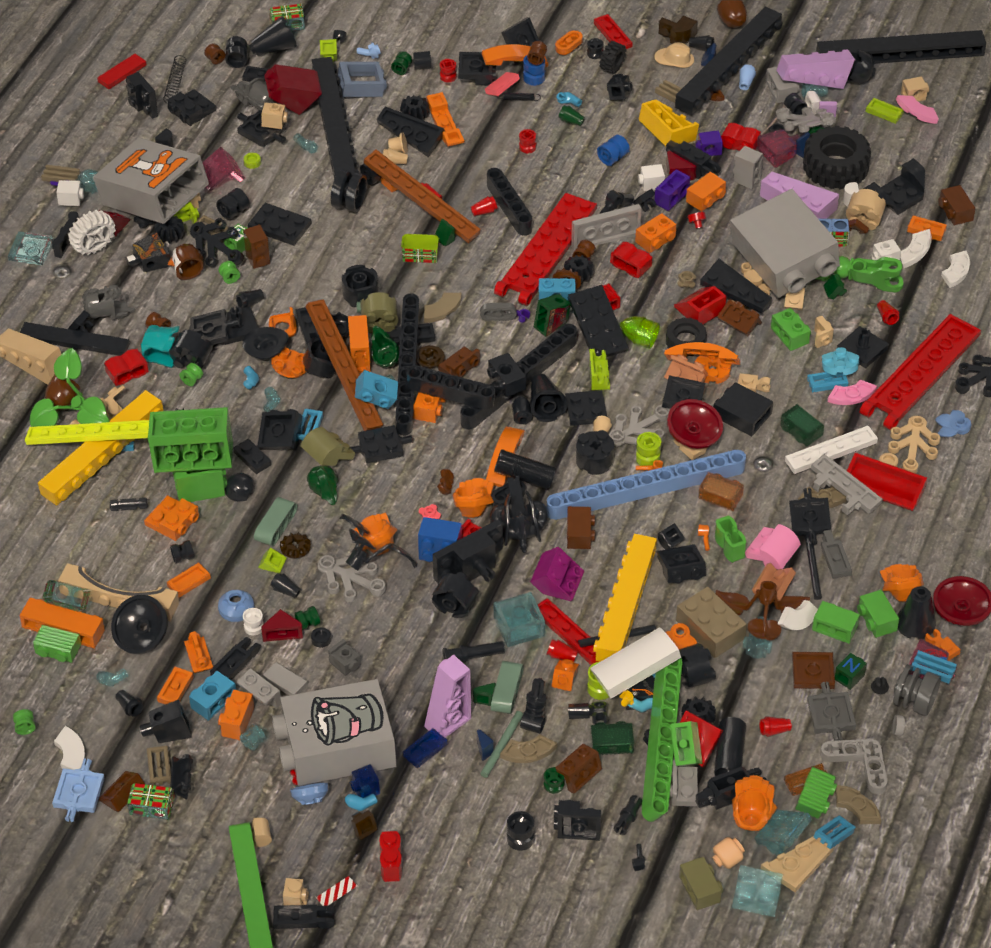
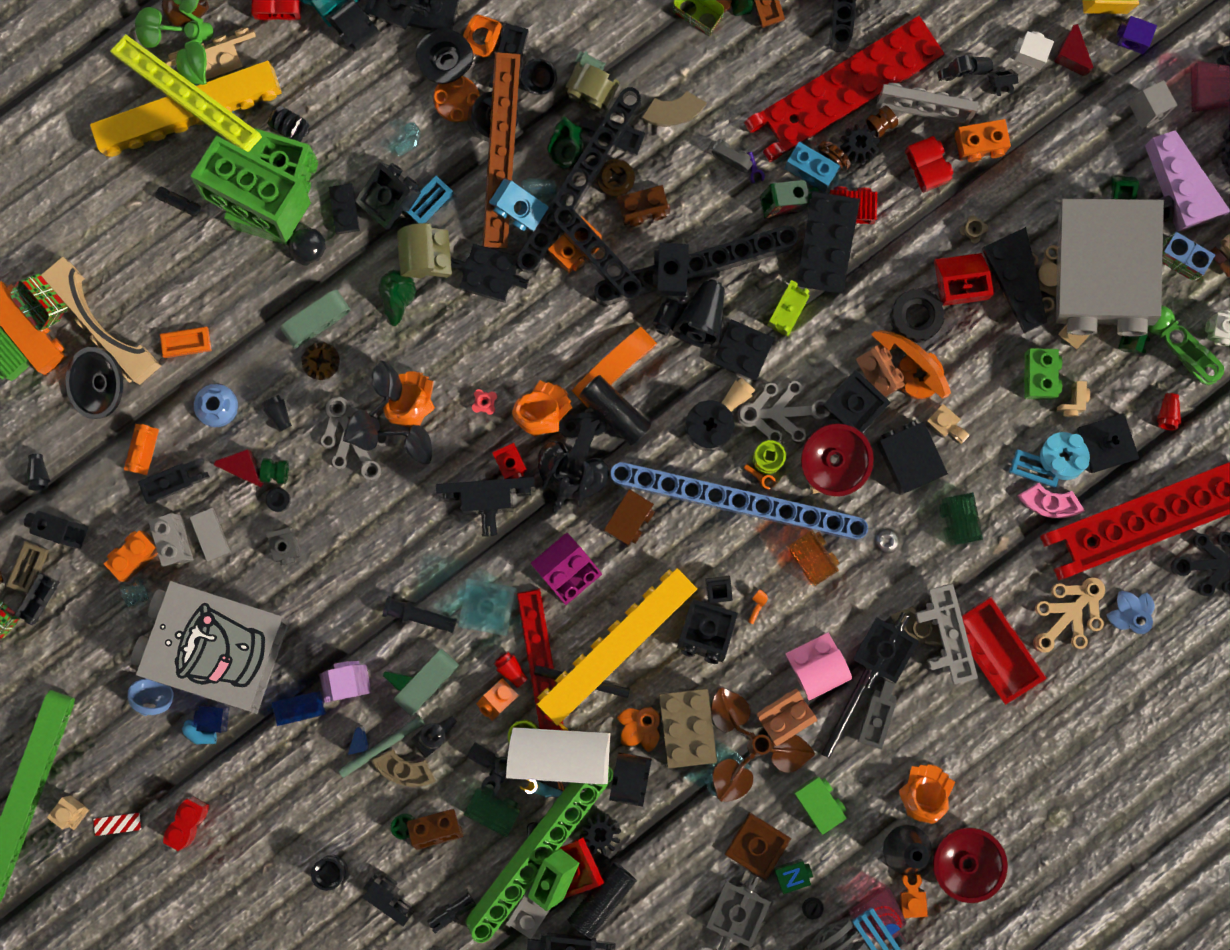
camera: 30 degrees right, 35 degrees up
clear light blue arm [96,669,128,687] -> none
orange plate [144,495,199,541] -> none
orange plate [157,667,194,704] -> none
black wheel [170,540,195,564] -> none
bright green wheel [179,363,203,387] -> none
dark azure brick [189,671,236,721] -> none
dark azure arm [243,366,259,390] -> none
white wheel [243,608,264,636] -> none
tan brick [251,818,272,848] -> none
lime slope [258,547,287,573] -> none
black hinge [273,905,335,929] -> none
black brick [342,265,379,307] -> none
orange window [348,315,370,373] -> none
dark brown tile [351,810,378,840] -> none
blue brick [418,517,462,562] -> none
black brick [432,572,479,618] -> none
reddish brown piece [437,469,454,495] -> none
clear neon green helmet [620,316,660,349] -> none
dark purple brick [655,169,690,211] -> none
black hinge [666,140,721,179] -> none
orange brick [686,172,726,212] -> none
red tile [688,212,706,229] -> none
bright green brick [715,515,746,562] -> none
reddish brown bracket [717,299,762,336] -> none
red brick [721,123,761,151] -> none
red cone [759,716,792,737] -> none
white tile [778,600,818,630] -> none
white plate [785,426,878,474] -> none
bright green brick [857,589,899,638] -> none
tan tile [879,453,898,467] -> none

